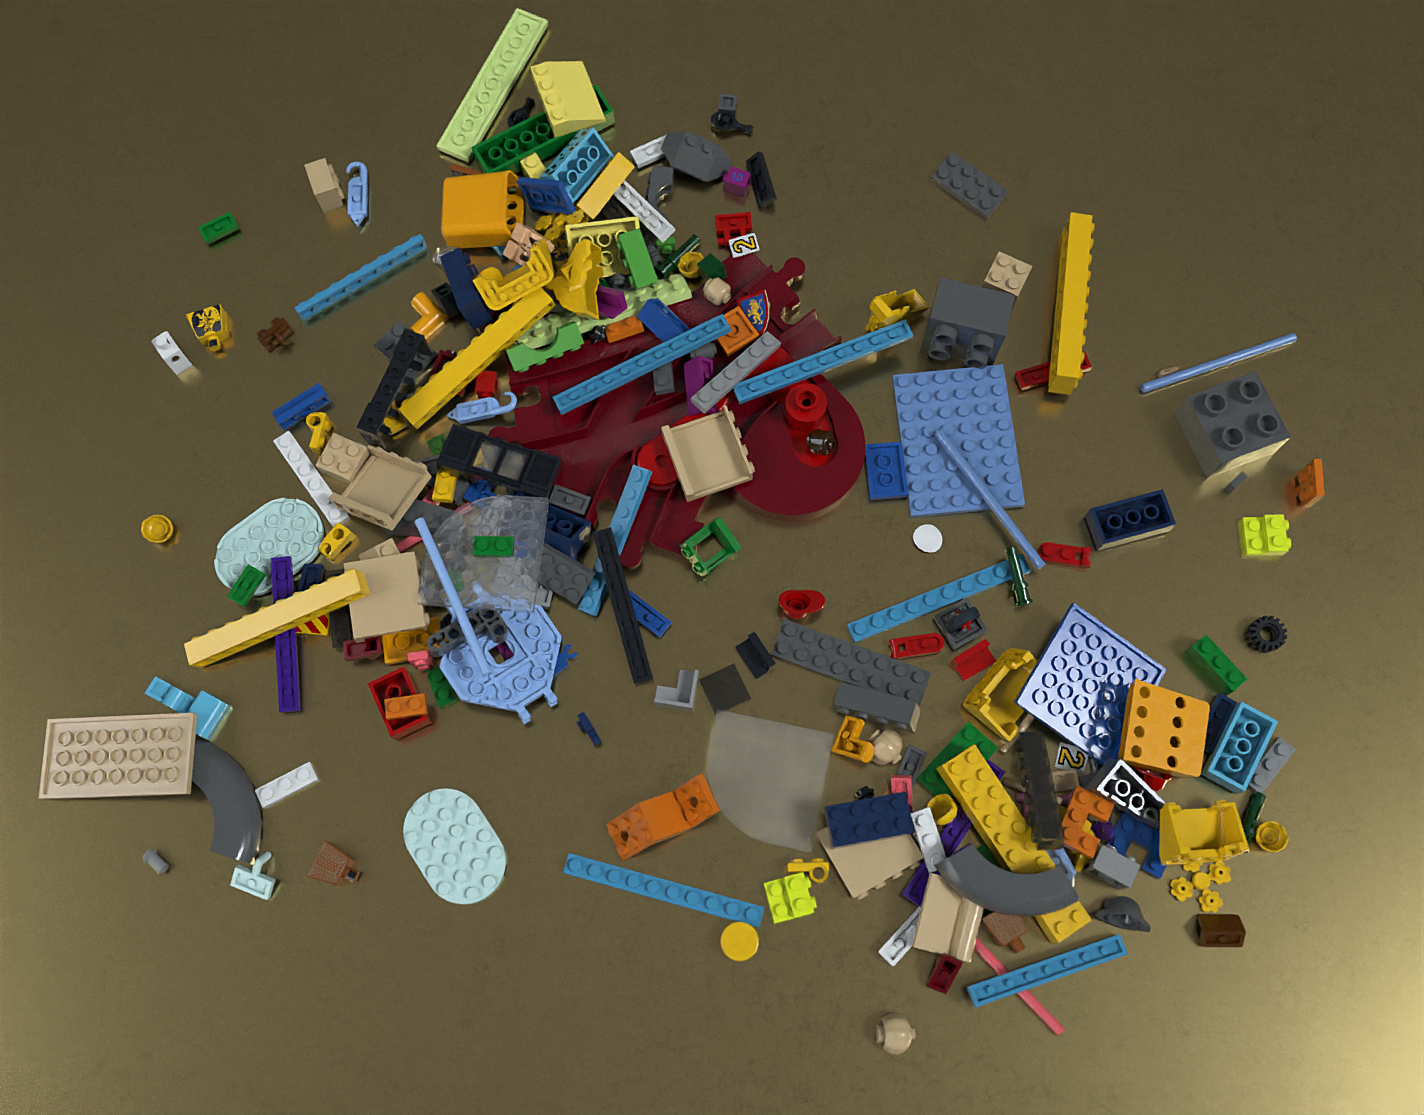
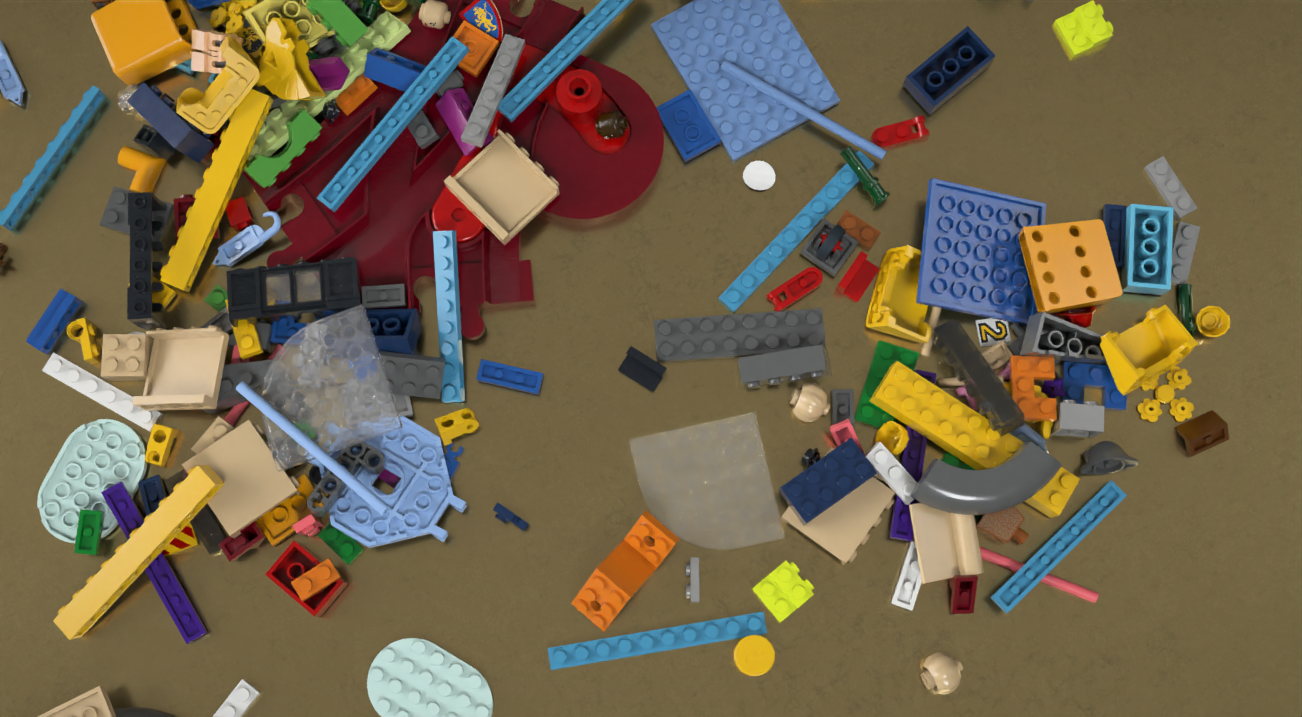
camera: 25 degrees left, 5 degrees up
medium azure plate [145,676,230,740] -> none
green plate [472,536,515,558] -> none
black plate [592,527,653,684] -> none
light grey panel [653,669,699,712] -> none
green panel [679,517,742,577] -> none
clear smoke tile [699,664,751,716] -> none
red piece [778,590,826,619] -> none
yellow plate [787,859,829,884] -> none
light orange brick [831,715,874,763] -> none
green brick [1185,634,1248,696] -> none
black tyre [1247,615,1287,653] -> none
none -> yellow leg [434,408,479,446]
none -> light grey plate [686,557,700,603]
none -> dark orange plate [836,210,881,251]
none -> light grey plate [1144,156,1197,220]

